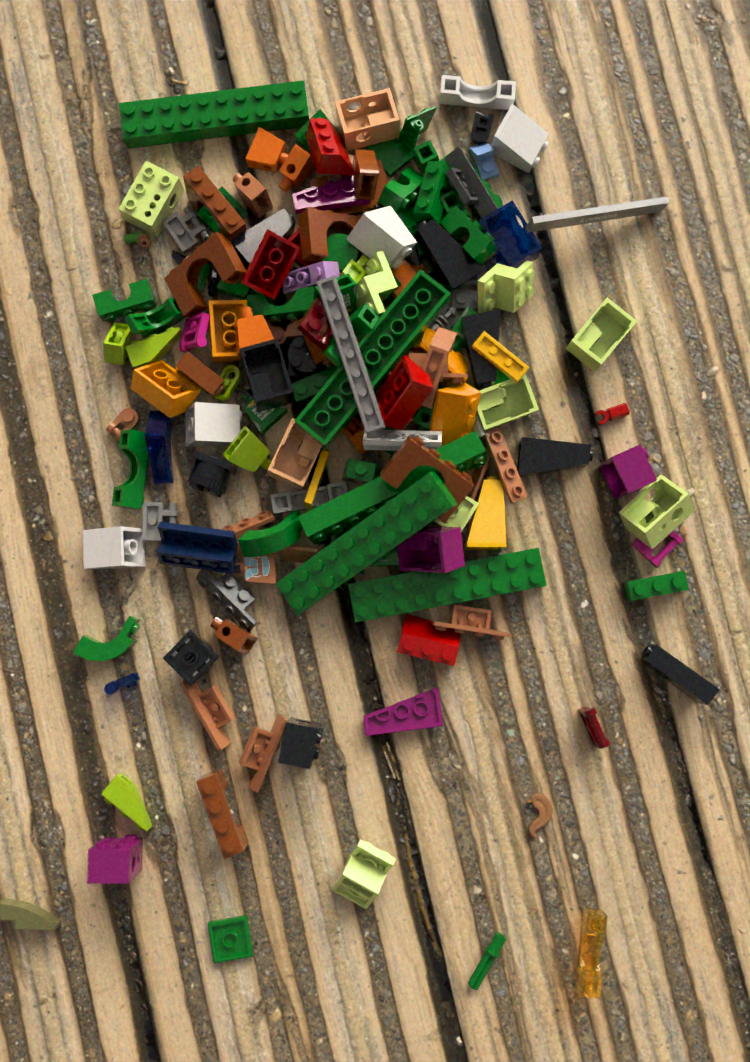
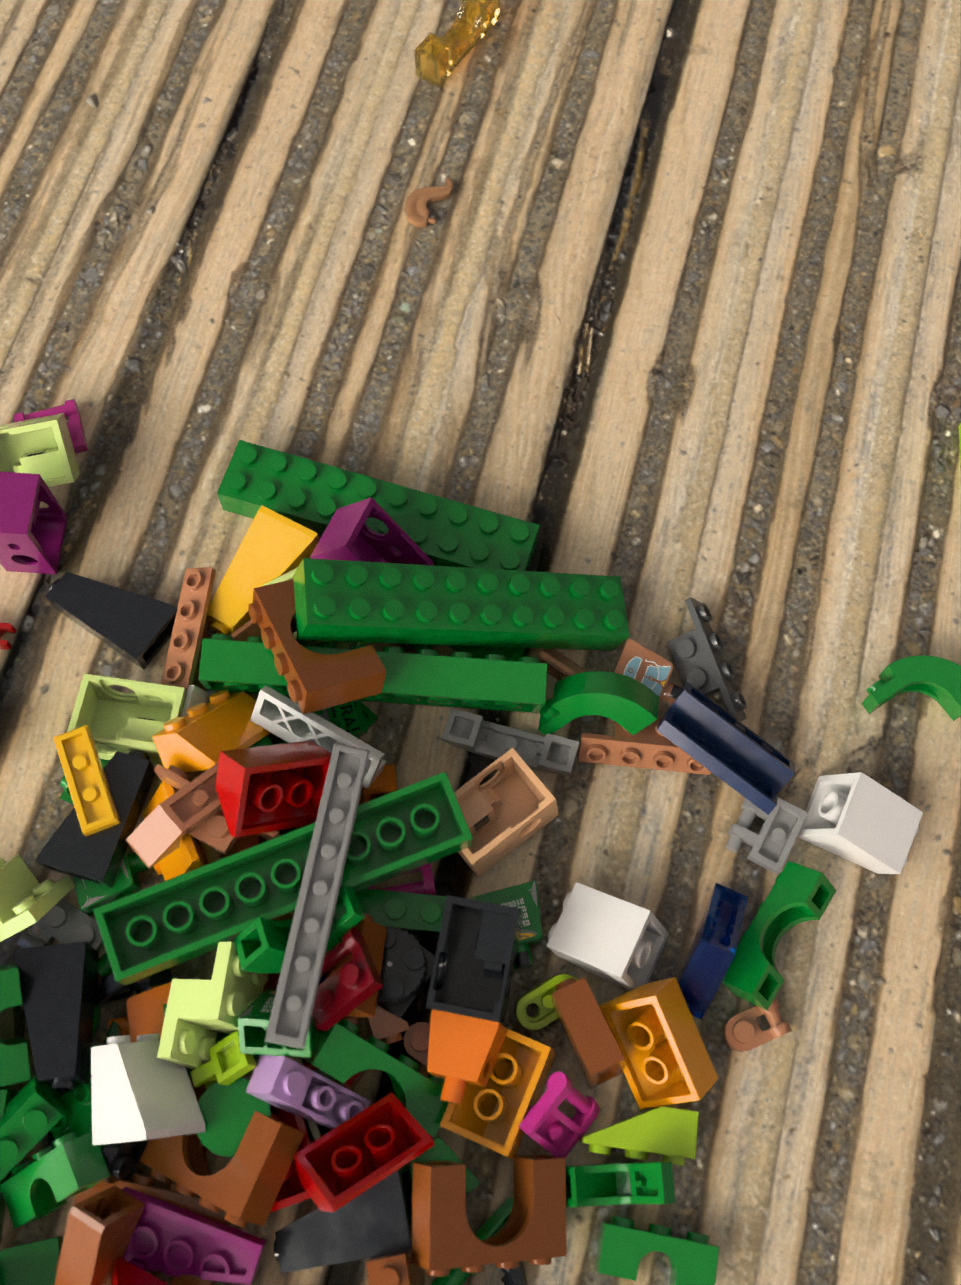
camera: 150 degrees left, 15 degrees down
lime arch [103,322,132,365] -> none
clear blue plate [104,672,140,695] -> none
black piece [163,629,219,686] -> none
nougat bracket [180,680,235,751] -> none
black piece [188,450,237,498] -> none
dark orange arch [196,768,249,859] -> none
black bar [207,267,219,297] -> none
green tile [208,915,254,963] -> none
dark orange torso [210,617,258,654] -> none
lime torso [223,426,272,472] -> none
nougat bracket [239,714,288,793] -> none
black piece [278,717,324,769] -> none
yellow tile [304,450,329,510] -> none
yellowish green bracket [332,839,396,909] -> none
green torso [342,458,381,485] -> none
magenta wing [363,687,443,736] -> none
red slope [397,614,461,666] -> none
nougat bracket [431,604,510,640] -> none
green axle [468,932,507,990] -> none
dark red plate [578,707,611,749] -> none
green arch [622,571,689,601] -> none
black slope [640,644,720,705] -> none

